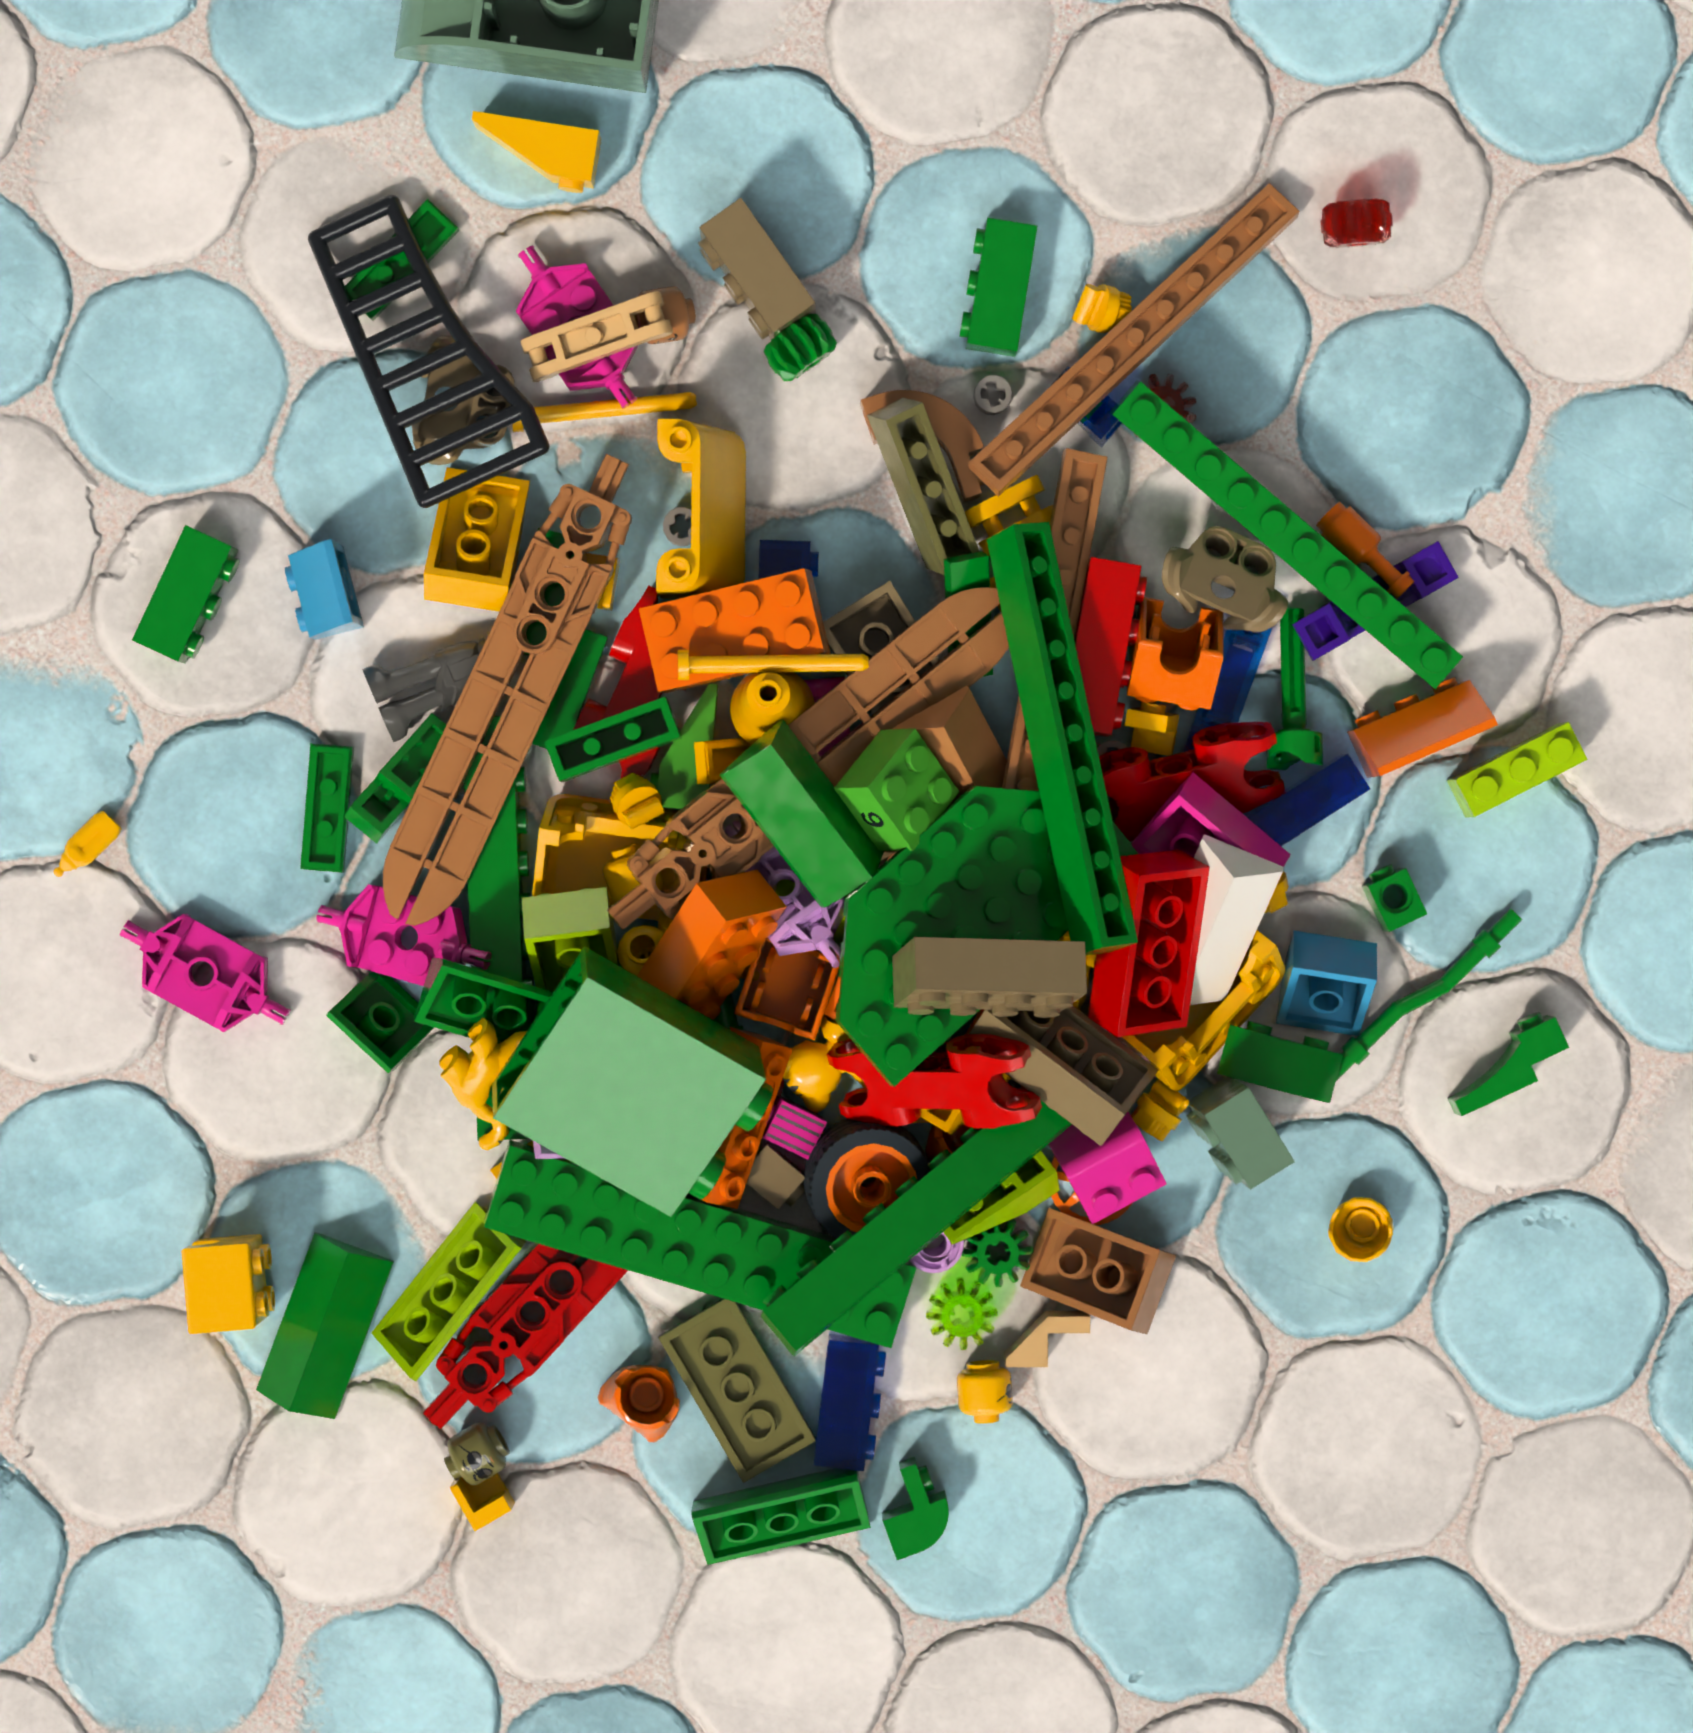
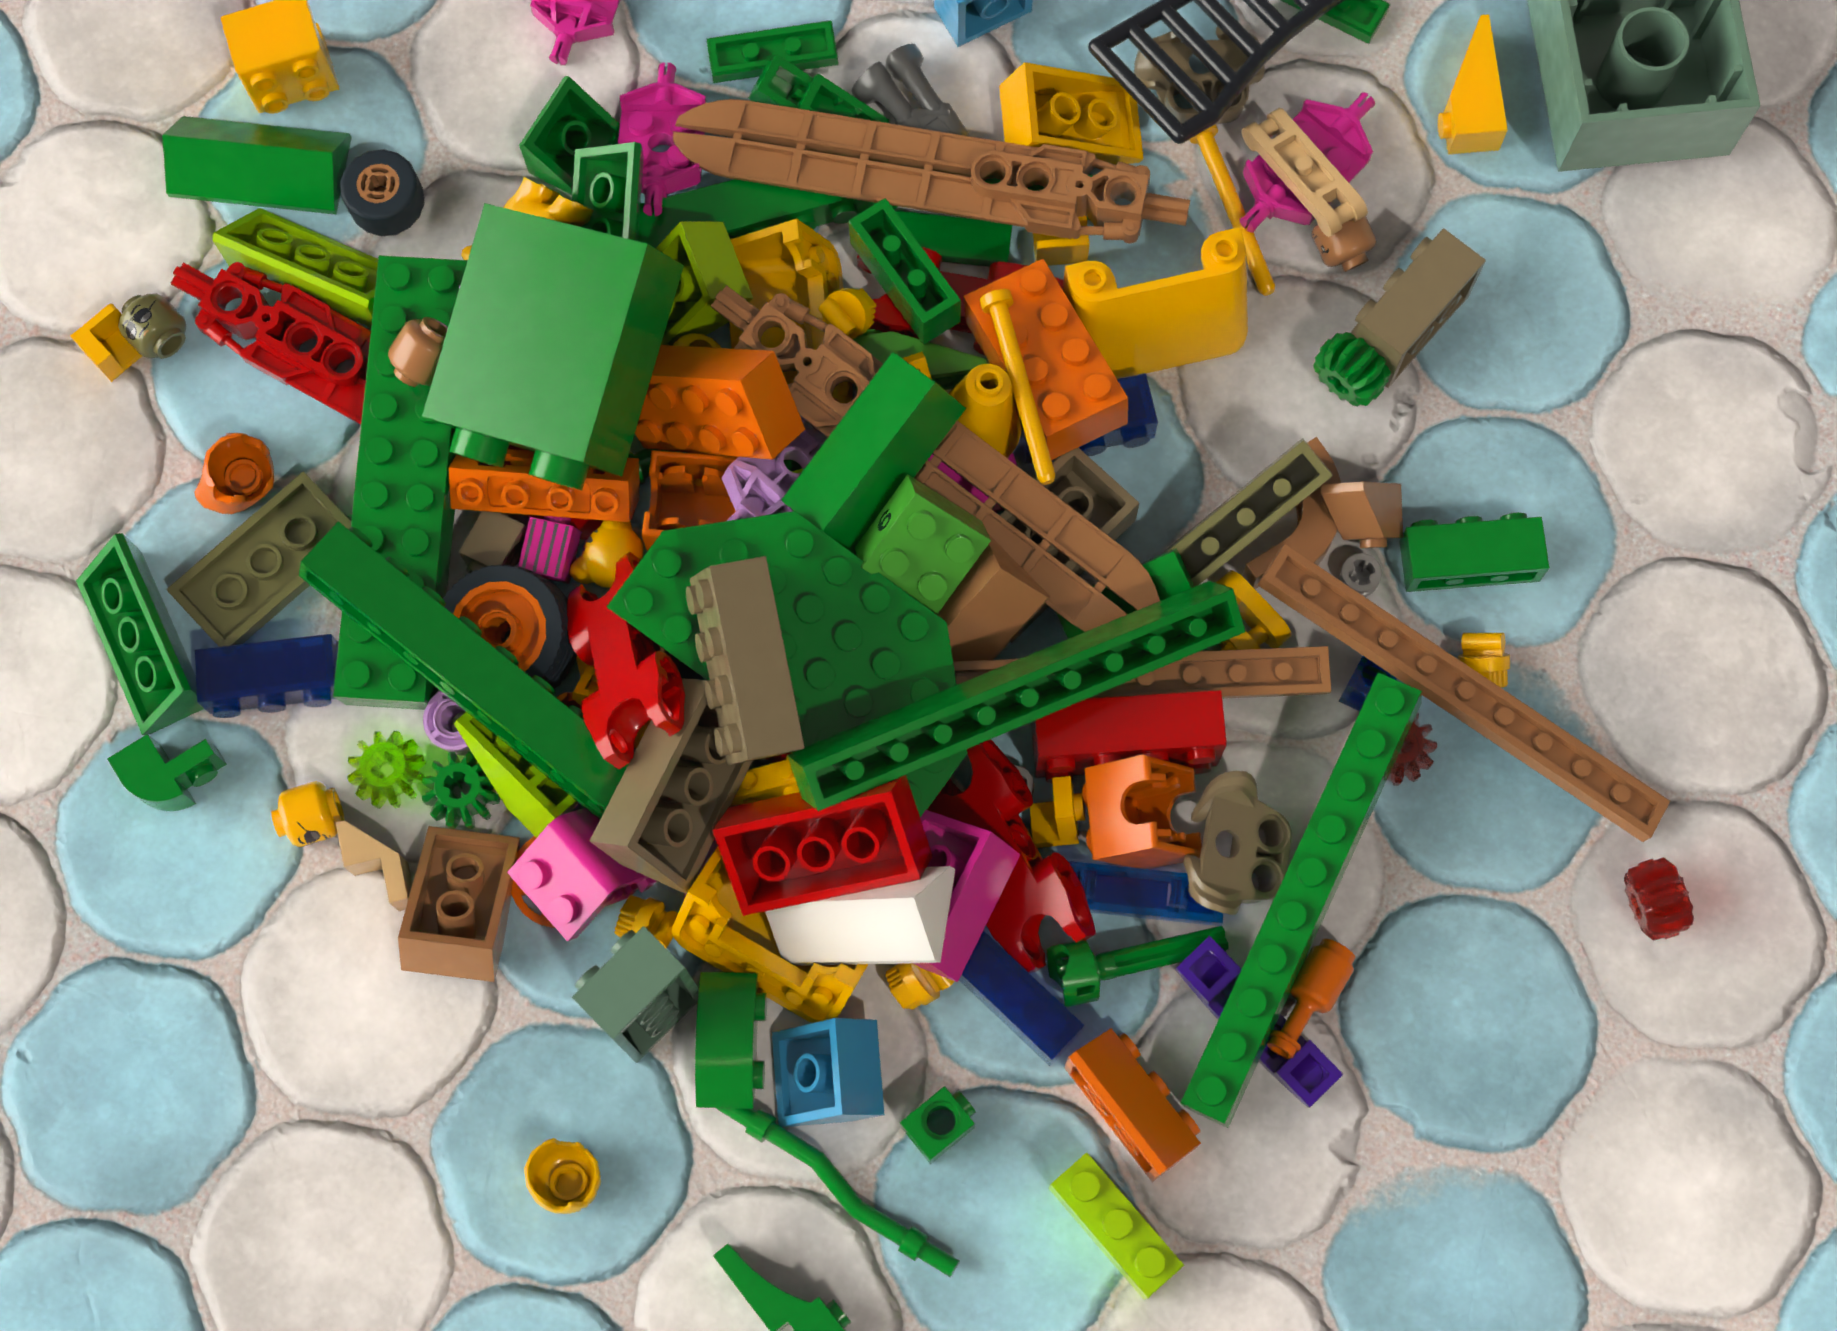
camera: 80 degrees right, 15 degrees down
none -> black wheel [340,149,425,236]
none -> medium nougat head [388,317,448,387]
none -> medium nougat slope [1321,482,1403,548]

